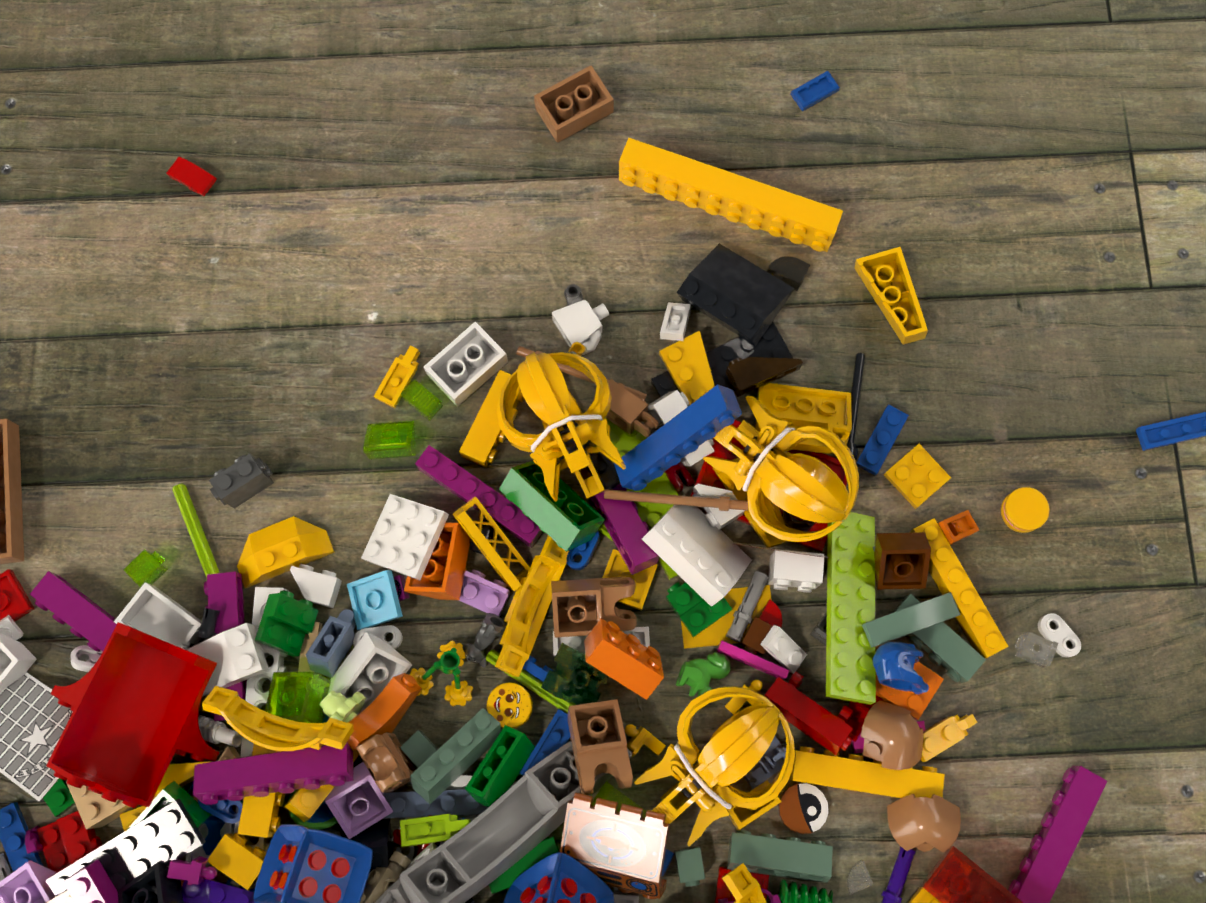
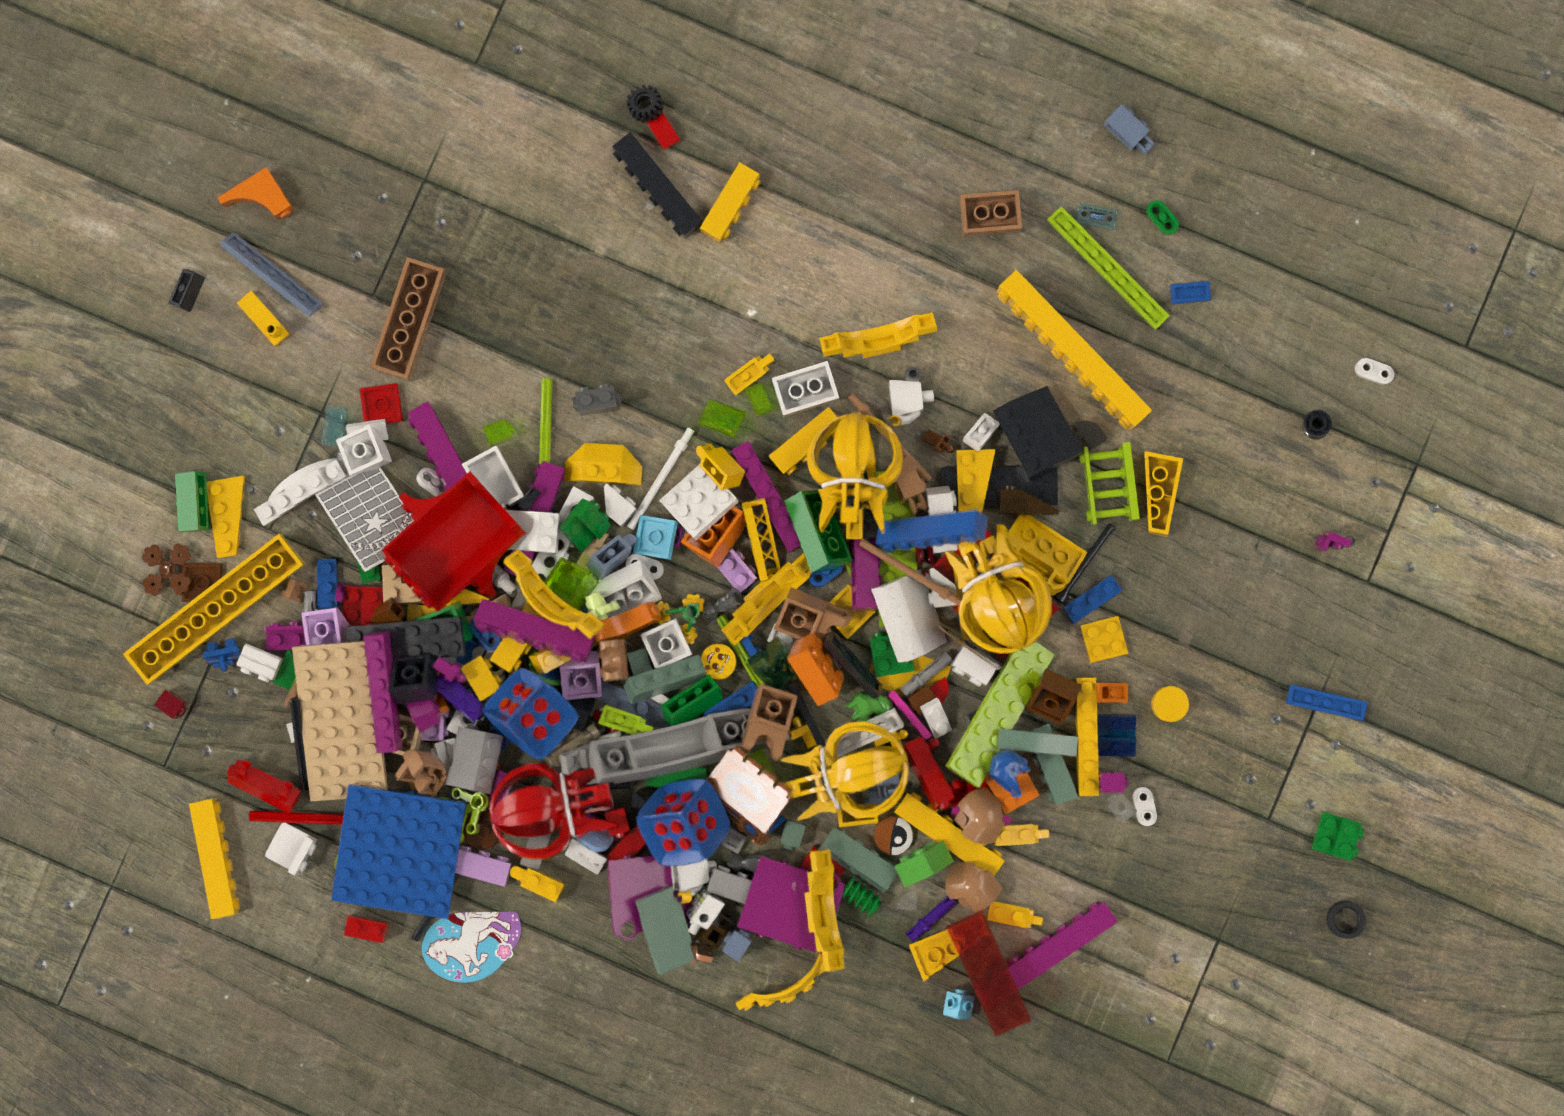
camera: 30 degrees right, 10 degrees up
none -> reddish brown brick [371,597,405,623]
none -> black brick [612,132,703,239]
none -> black tyre [626,85,664,123]
none -> white bar [627,428,694,530]
none -> white slope [641,619,692,669]
none -> yellow brick [696,443,745,491]
none -> yellow brick [700,162,761,243]
none -> black tile [788,683,826,748]
none -> yellow piece [819,312,937,358]
none -> black plate [823,631,883,699]
none -> white plate [825,708,904,757]
none -> bright green brick [894,841,954,887]
none -> reddish brown piece [922,429,955,453]
none -> yellow hinge [987,901,1043,928]
none -> lime plate [1047,206,1170,330]
none -> clear light blue tile [1076,203,1118,230]
none -> lime fence [1079,442,1140,526]
none -> clear blue slope [1097,714,1136,757]
none -> magenta brick [1099,772,1128,793]
none -> green plate [1146,200,1179,235]
none -> black wheel [1302,410,1332,440]
none -> magenta bracket [1315,532,1352,552]
none -> white plate [1355,358,1394,385]

